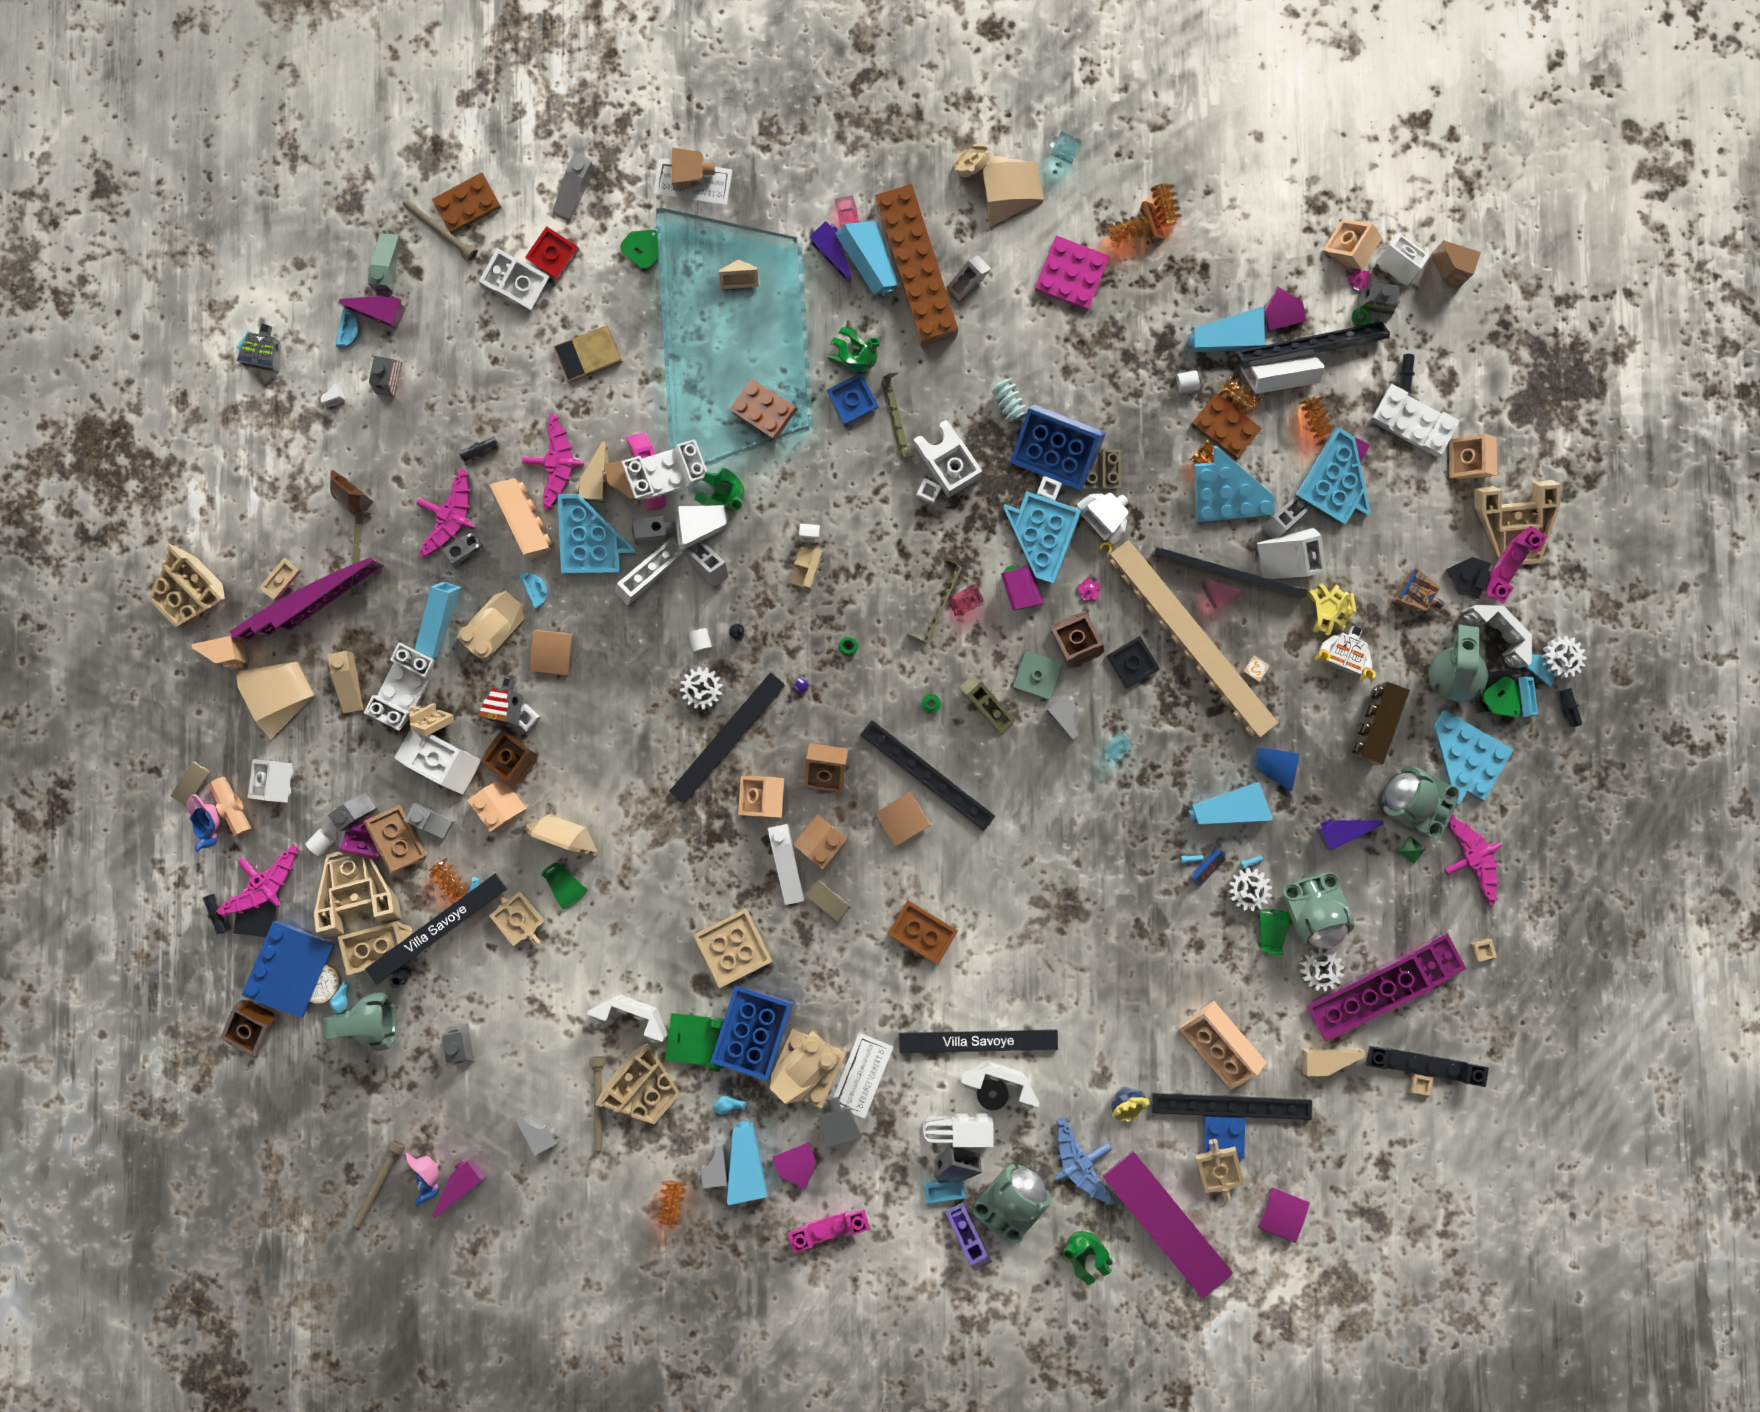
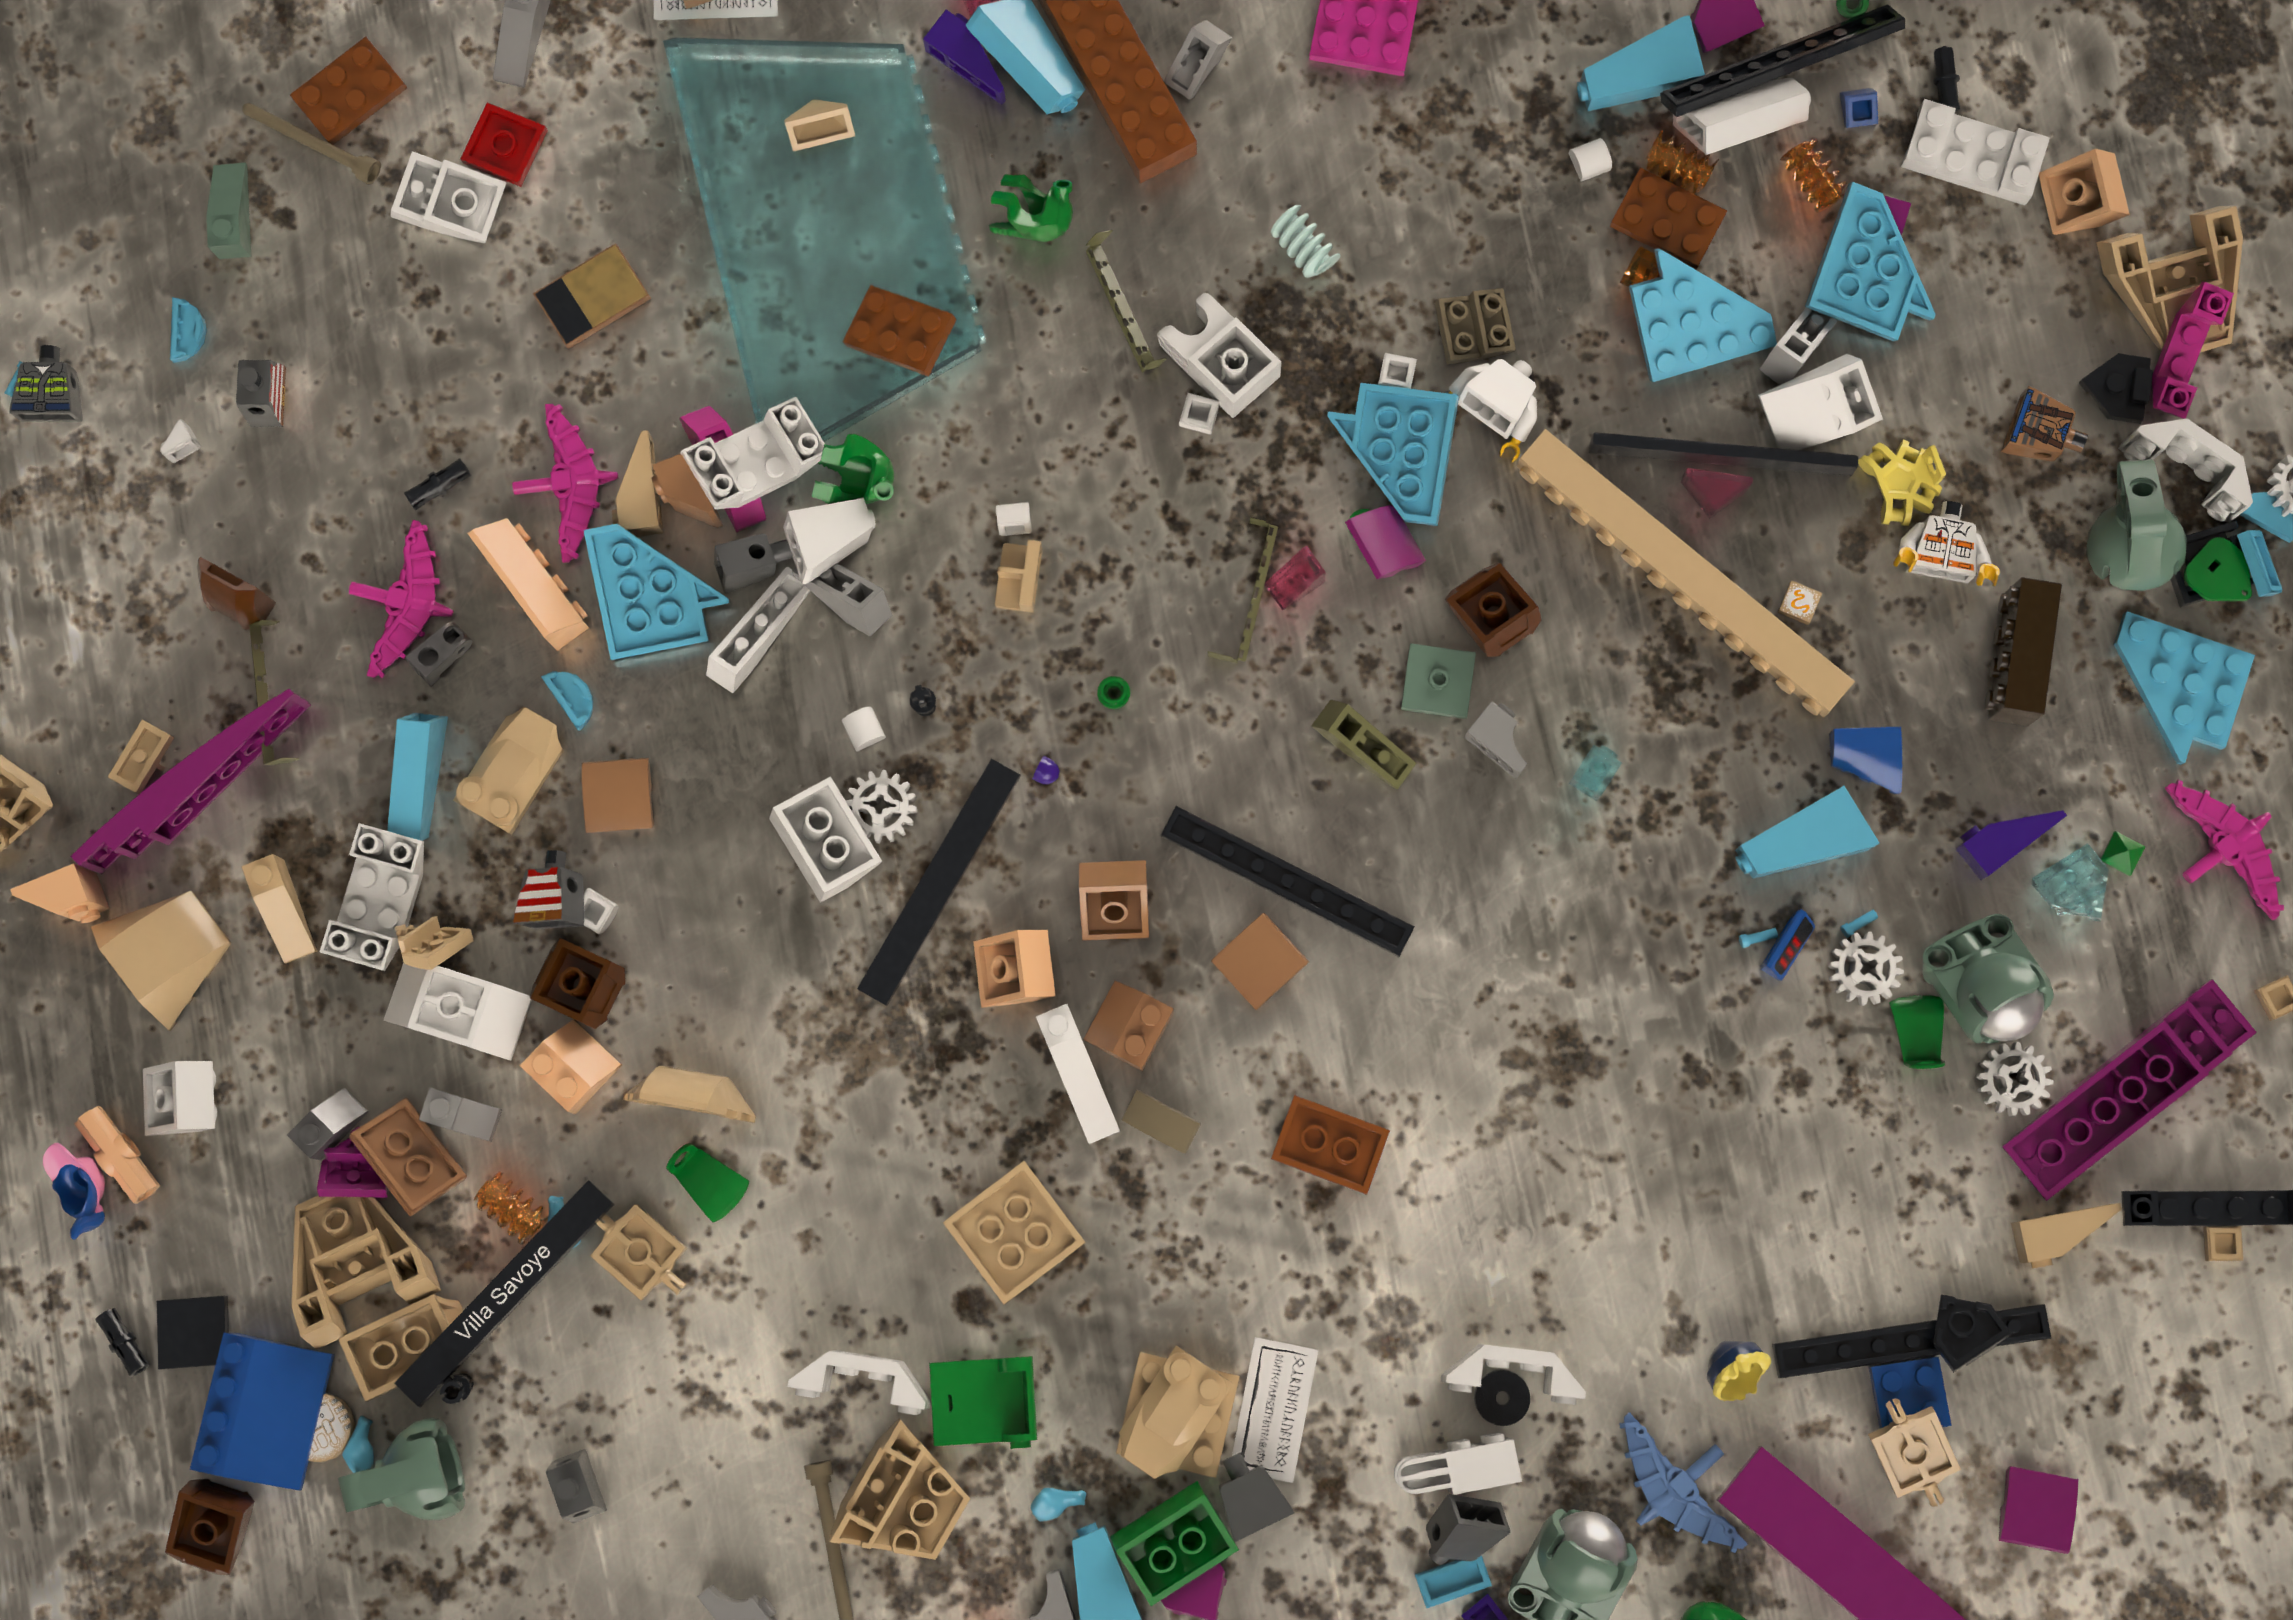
camera: 10 degrees left, 5 degrees down
dark tan slope [171,761,211,806] -> none
dark pink bar [217,845,299,917] -> none
white brick [305,829,335,857] -> none
magenta slope [339,296,406,329] -> none
green piece [620,229,660,269] -> none
blue slope [711,985,794,1081] -> none
blue plate [827,373,879,426] -> none
black tile [899,1029,1058,1053] -> none
green plate [921,694,941,714] -> none
blue slope [1010,405,1106,490] -> none
dark pink plant [1077,578,1101,601] -> none
black tile [1106,636,1160,689] -> none
light nougat slope [1179,1001,1266,1090] -> none
sand green piece [1382,767,1459,839] -> none
none -> white slope [769,776,882,903]
none -> green slope [1110,1481,1239,1606]
none -> blue slope [1840,88,1878,128]
none -> black plate [1933,1294,2012,1373]
none -> clear light blue slope [2032,843,2109,922]

